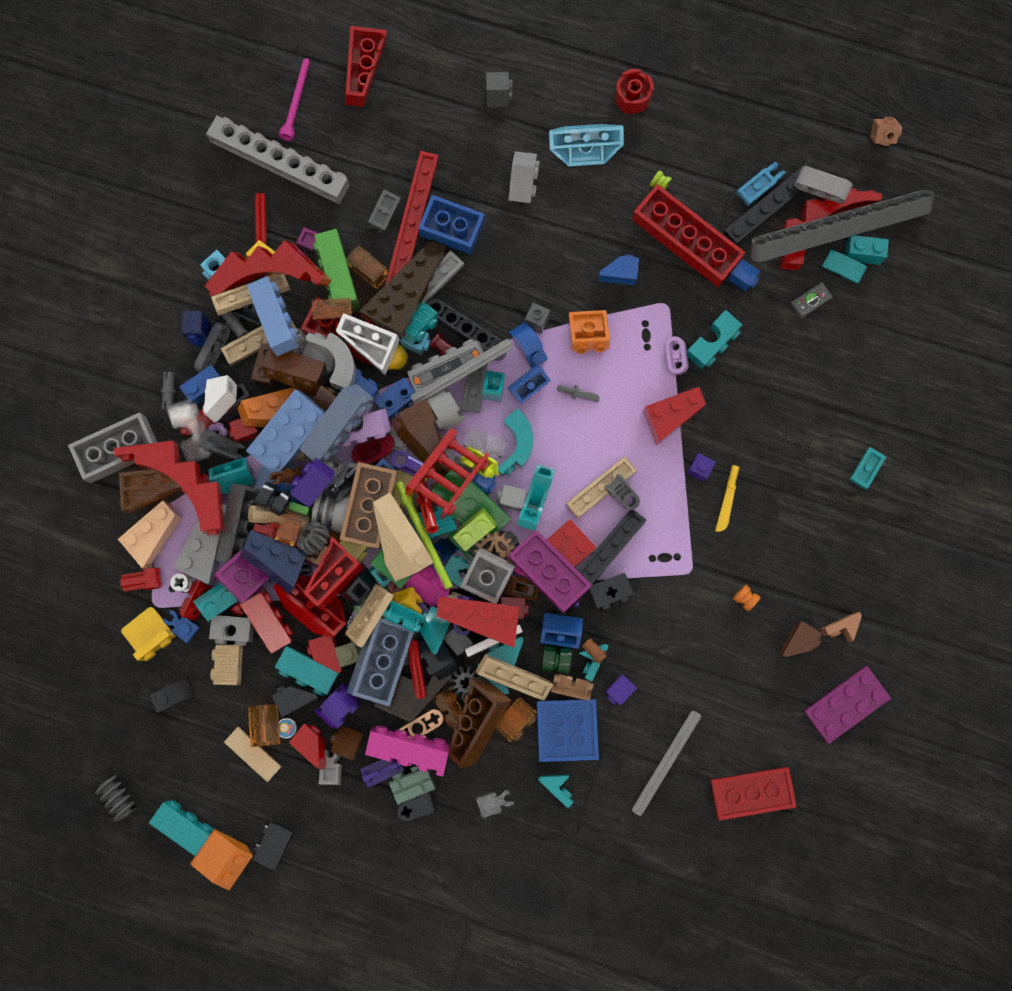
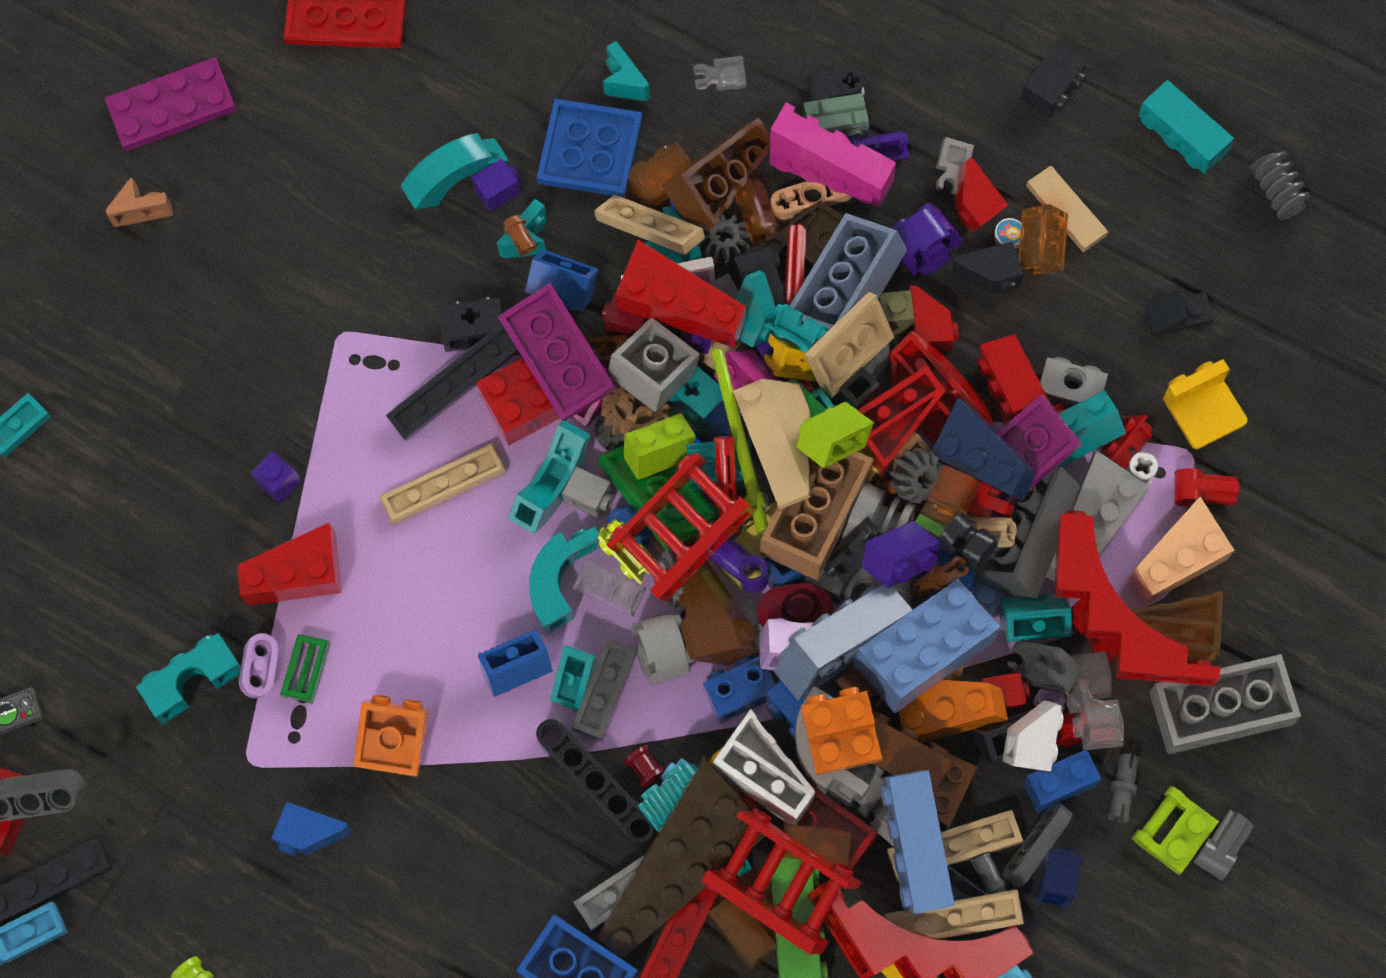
camera: 160 degrees left, 10 degrees down
blue plate [163,611,201,643] -> none
orange slope [190,829,253,890] -> none
tan brick [211,645,243,685] -> none
teal brick [275,646,341,696] -> none
reddish brown brick [330,725,363,761] -> none
brick [407,339,484,392] -> none
light grey axle [411,339,513,404] -> none
blue brick [509,322,548,368] -> none
dark grey brick [525,303,550,334] -> none
dark green wheel [541,645,572,674] -> none
medium nougat hinge [551,673,594,701] -> none
dark grey piece [557,385,599,402] -> none
dark grey piece [604,474,640,510] -> none
red brick [632,184,746,288] -> none
light grey axle [632,711,701,816] -> none
yellow piece [716,465,739,532] -> none
blue brick [728,259,760,292] -> none
orange wheel [733,584,761,612] -> none
reddish brown slope [778,621,822,657] -> none
none -> green tile [280,634,330,704]
none -> teal arch [400,133,509,209]
none -> red fence [701,809,861,955]
none -> lime brick [796,402,873,468]
none -> orange plate [801,687,882,776]
none -> lime plate [1132,786,1219,875]
none -> dark grey piece [1193,810,1254,881]

